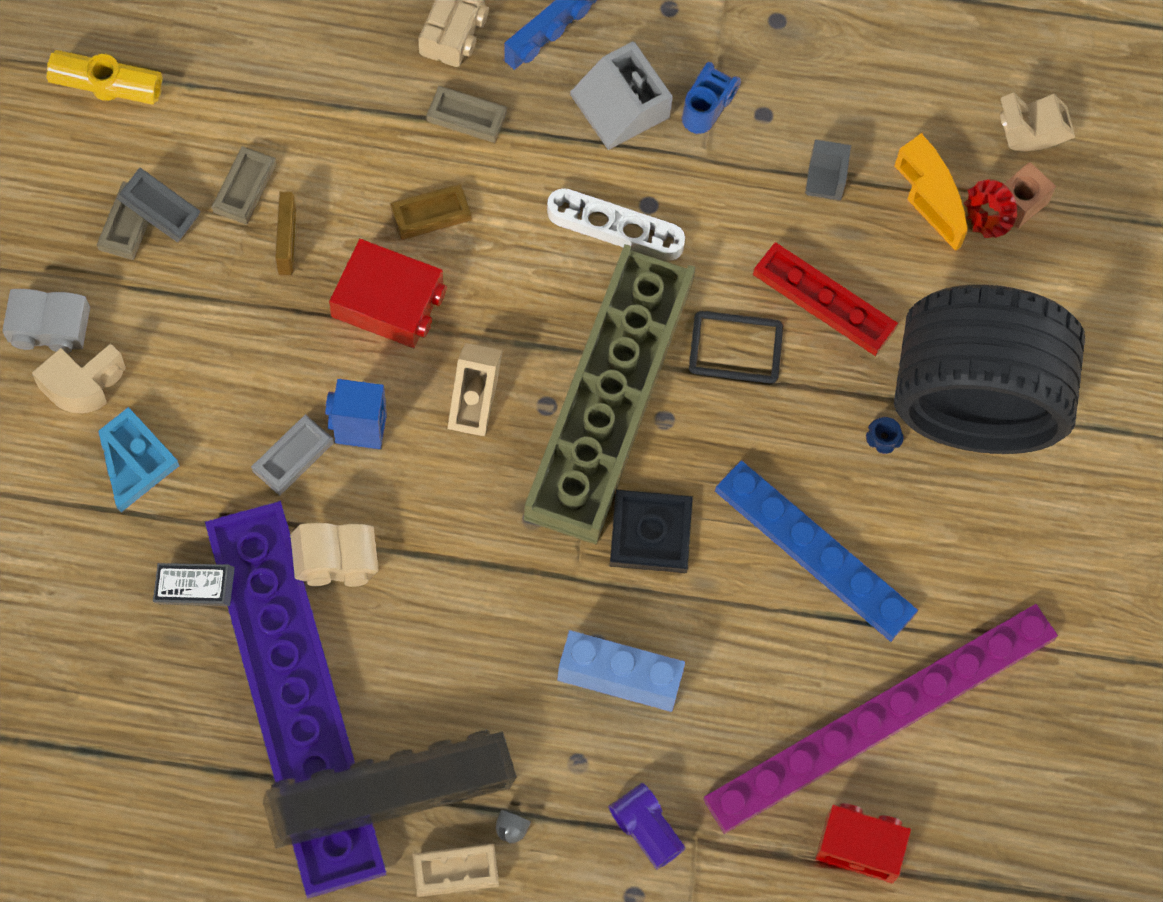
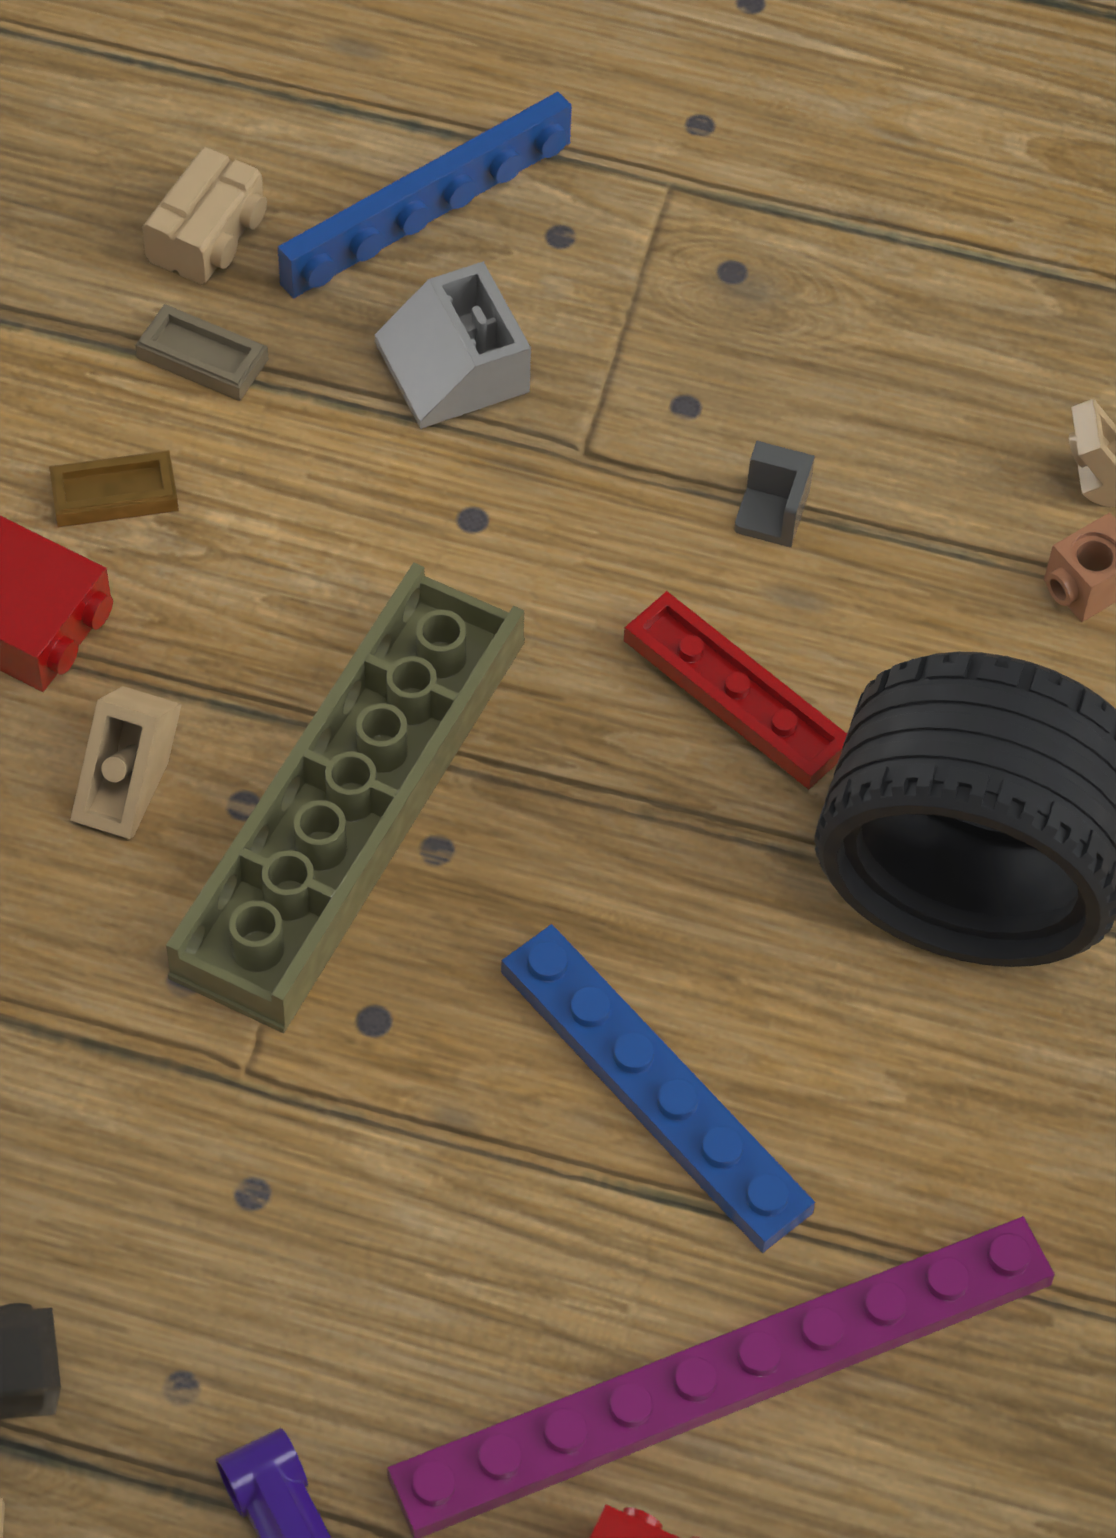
camera: 10 degrees right, 10 degrees down
dark grey hinge [495,810,531,843] -> none
white beam [547,188,685,261] -> none
medium blue brick [557,630,685,712] -> none
black tile [609,489,693,573] -> none
blue piece [682,62,741,134] -> none
black piece [689,311,783,383] -> none
dark blue plate [866,417,904,454] -> none
light orange slope [894,133,968,251] -> none
red gear [963,179,1017,238] -> none

